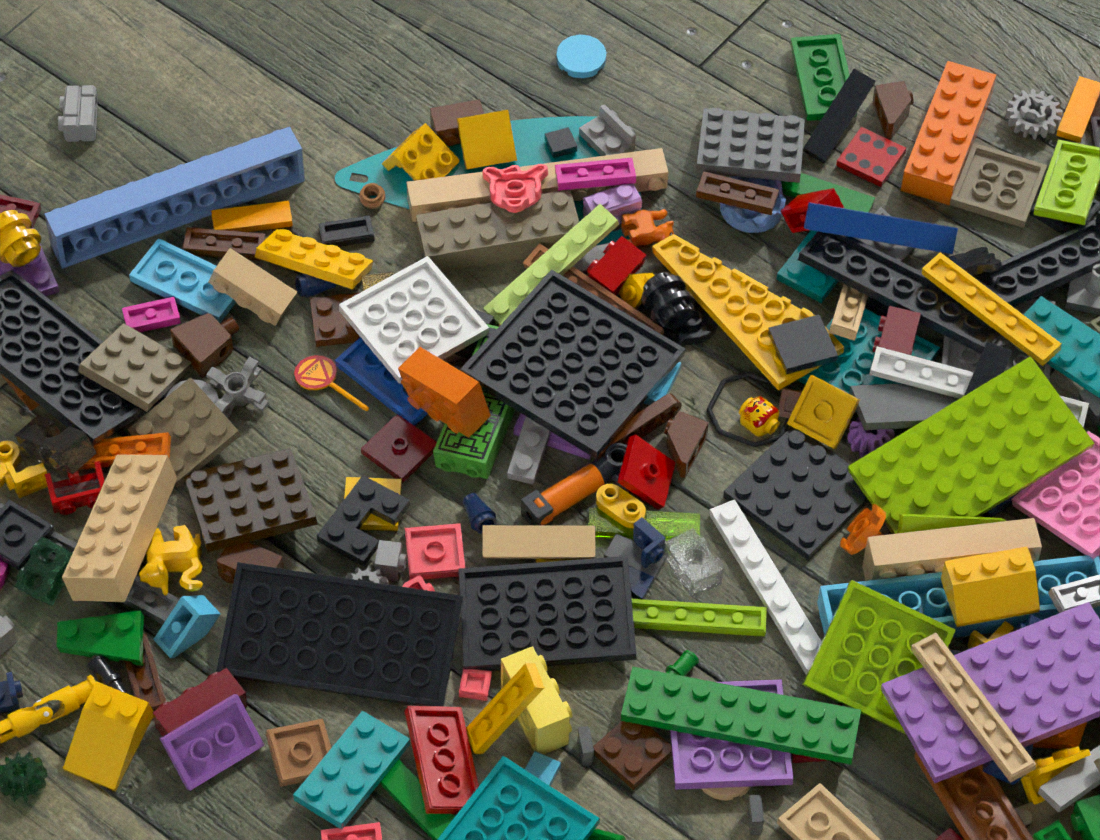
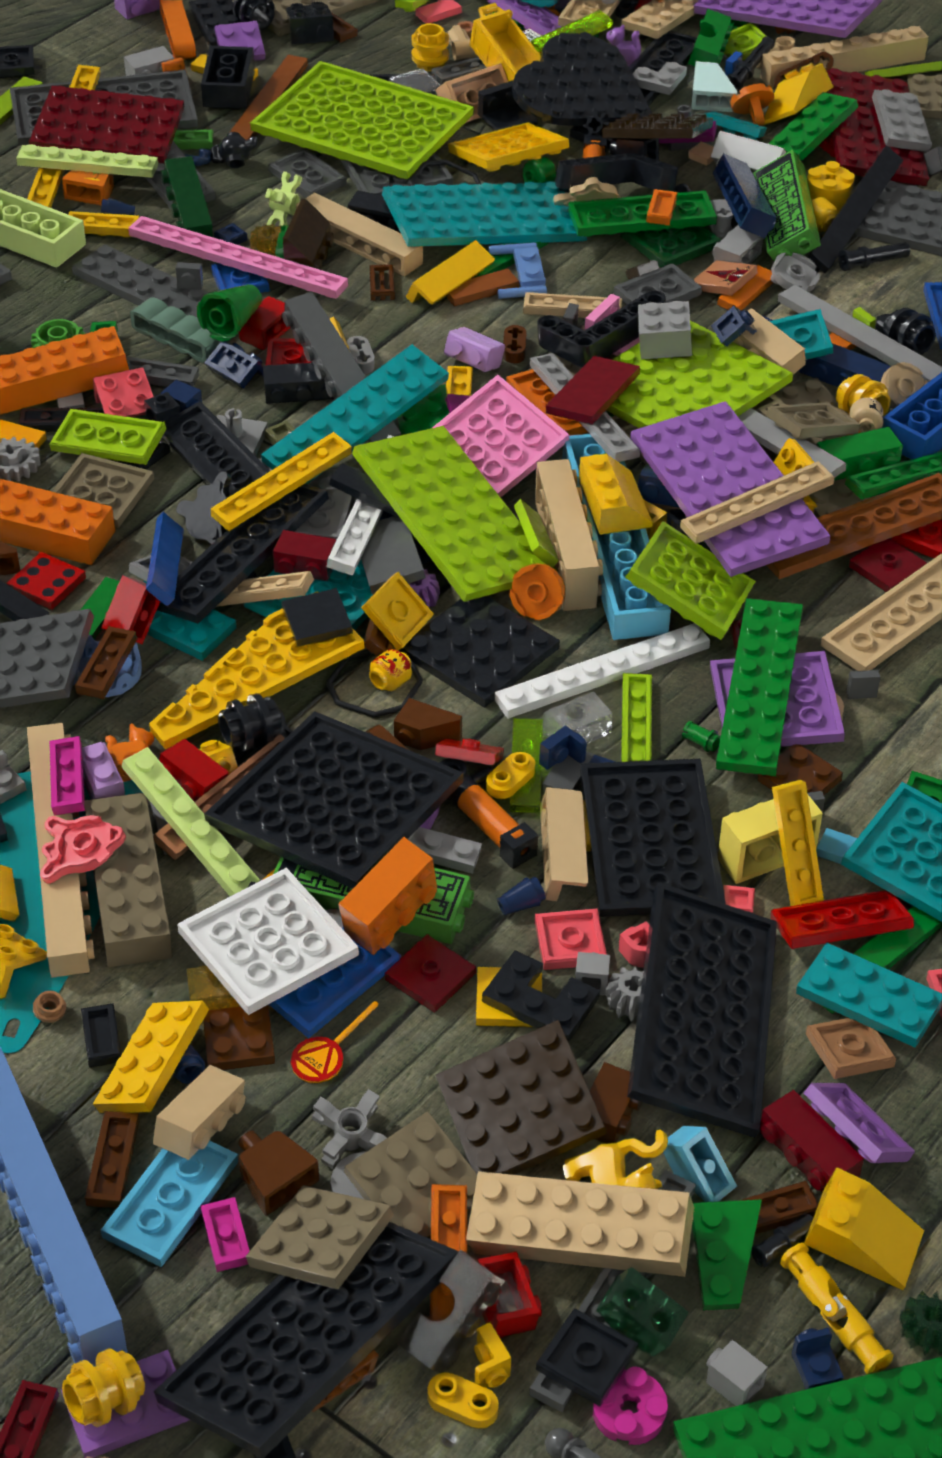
camera: 90 degrees left, 10 degrees down
light orange tile [211,201,293,232] -> none

